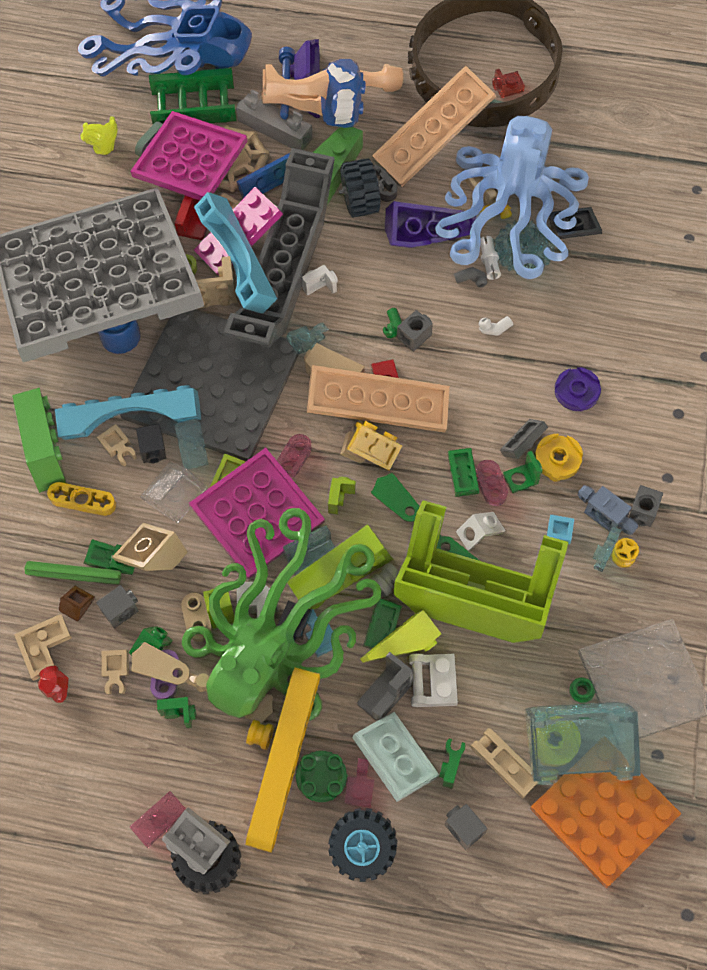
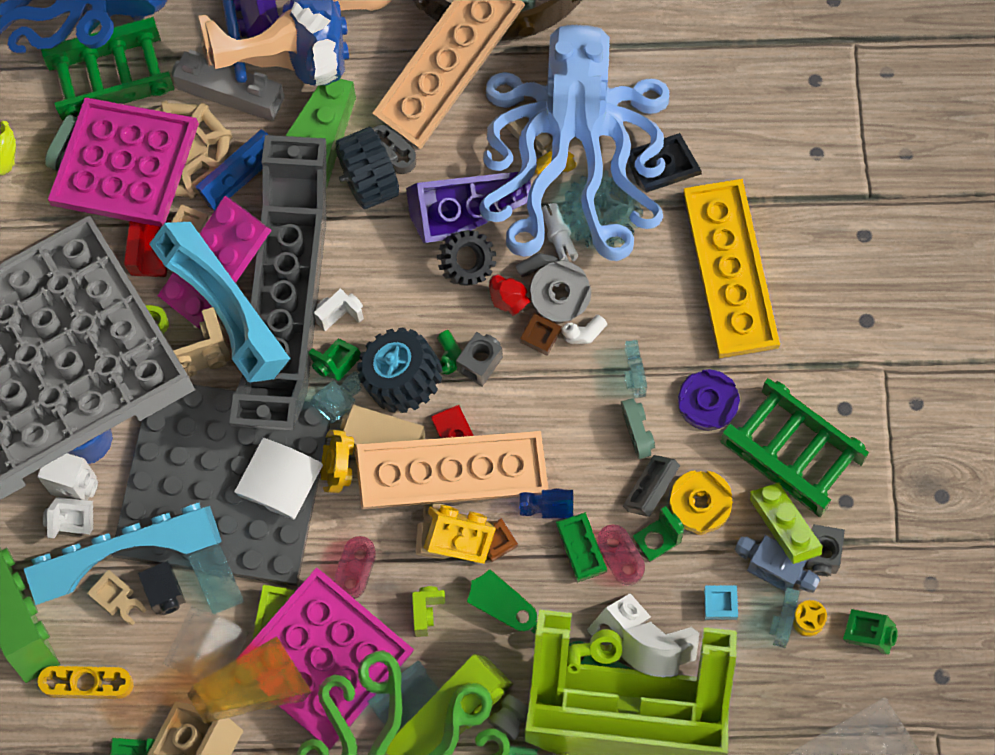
camera: 10 degrees left, 5 degrees up
none -> white brick [37,453,98,500]
none -> white bracket [43,497,93,539]
none -> clear yellow wedge [187,636,312,723]
none -> white slope [234,438,323,520]
none -> green bracket [308,338,361,382]
none -> yellow plate [321,430,354,493]
none -> black wheel [357,328,443,413]
none -> black tyre [437,230,496,286]
none -> dark orange tile [488,518,518,563]
none -> red rock [489,274,531,317]
none -> reddish brown plate [520,313,562,356]
none -> clear blue plate [520,488,574,518]
none -> light grey plate [530,261,591,322]
none -> lime plate [567,629,623,674]
none -> sand green plate [621,398,655,459]
none -> white brick [621,622,699,677]
none -> clear light blue plate [624,340,647,399]
none -> yellow plate [683,179,780,358]
none -> green fence [720,378,869,517]
none -> lime plate [750,482,822,564]
none -> green bracket [843,609,898,655]

